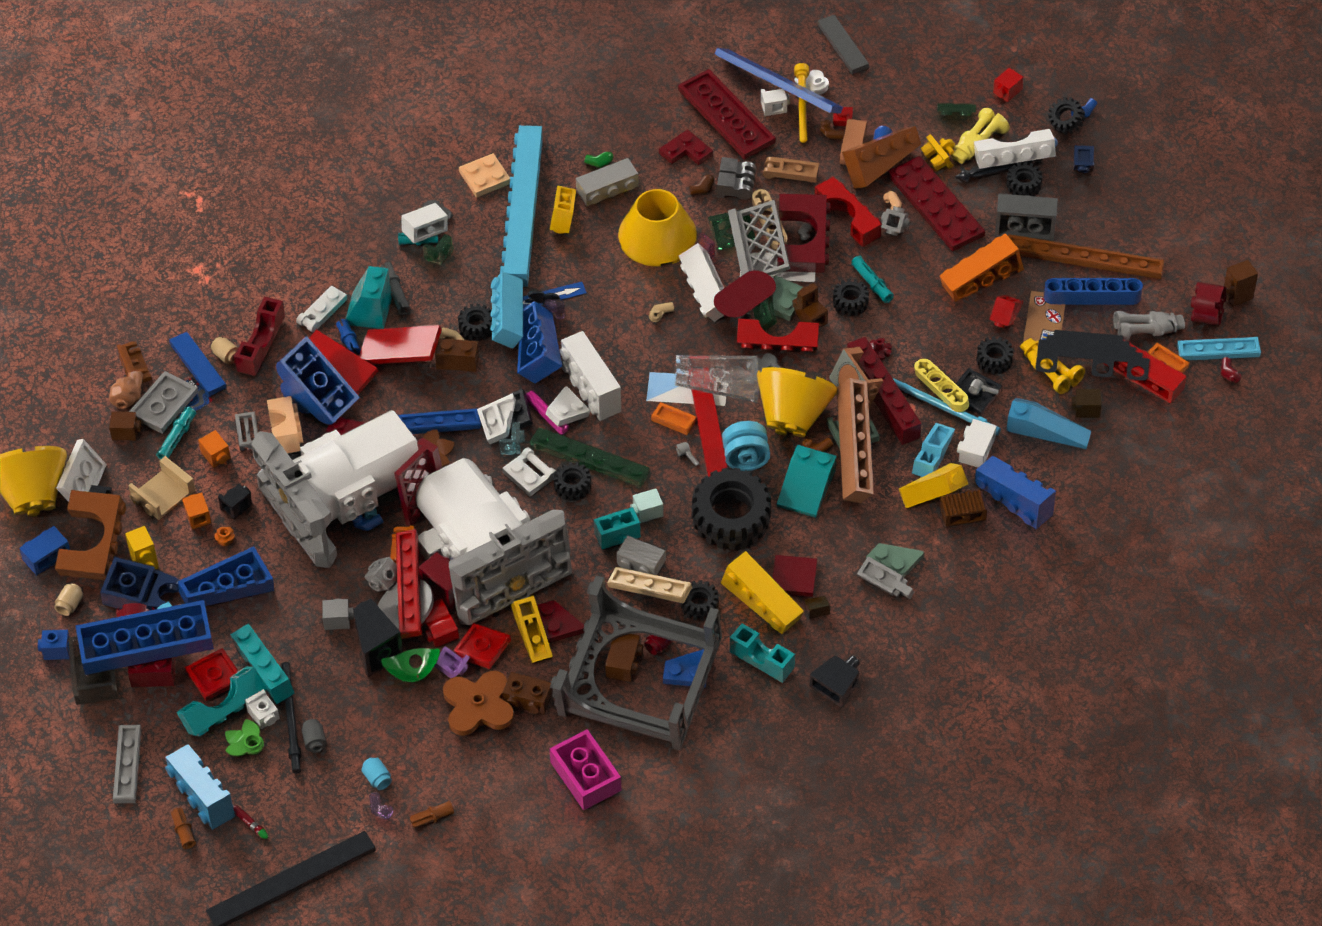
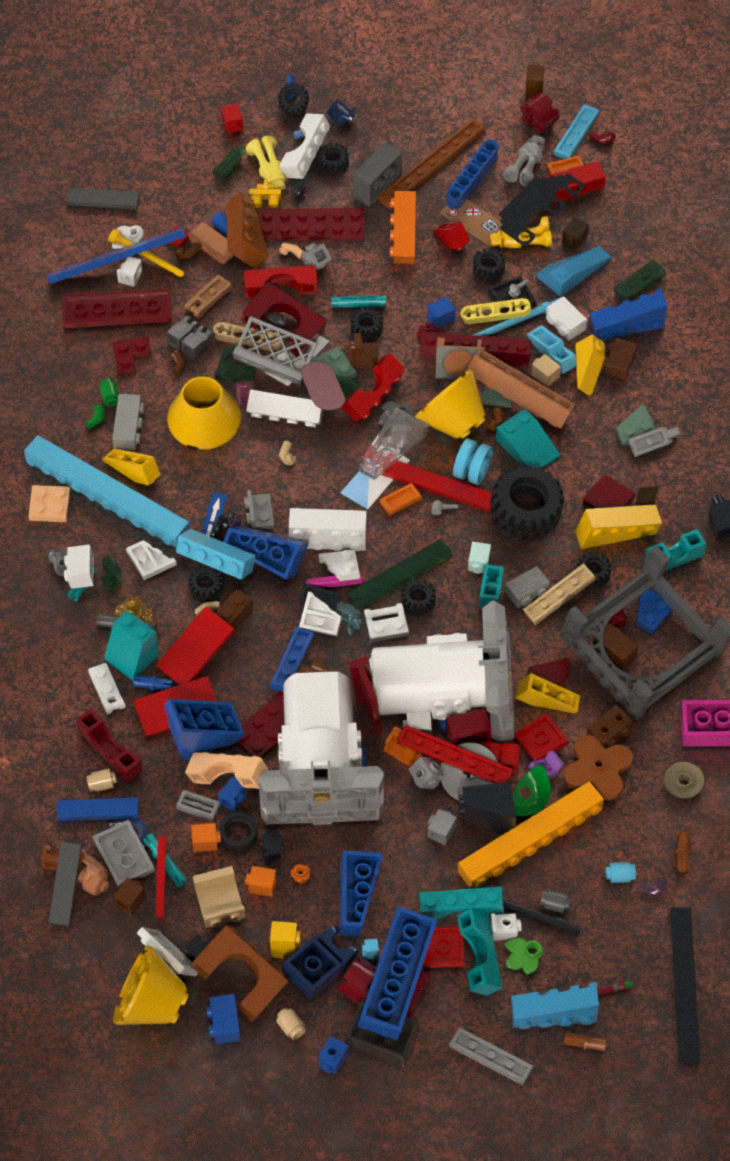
camera: 60 degrees left, 5 degrees up
none -> dark grey tile [49,842,82,926]
none -> green brick [99,378,120,407]
none -> clear yellow plate [115,597,153,623]
none -> white wing [126,541,177,580]
none -> red tile [156,836,167,921]
none -> black tyre [219,812,258,853]
none -> light grey bracket [244,490,274,530]
none -> blue brick [426,297,456,328]
none -> light orange brick [457,781,604,888]
none -> tan brick [531,354,561,388]
none -> clear green plate [614,259,666,301]
none -> dark tan dish [664,762,704,798]

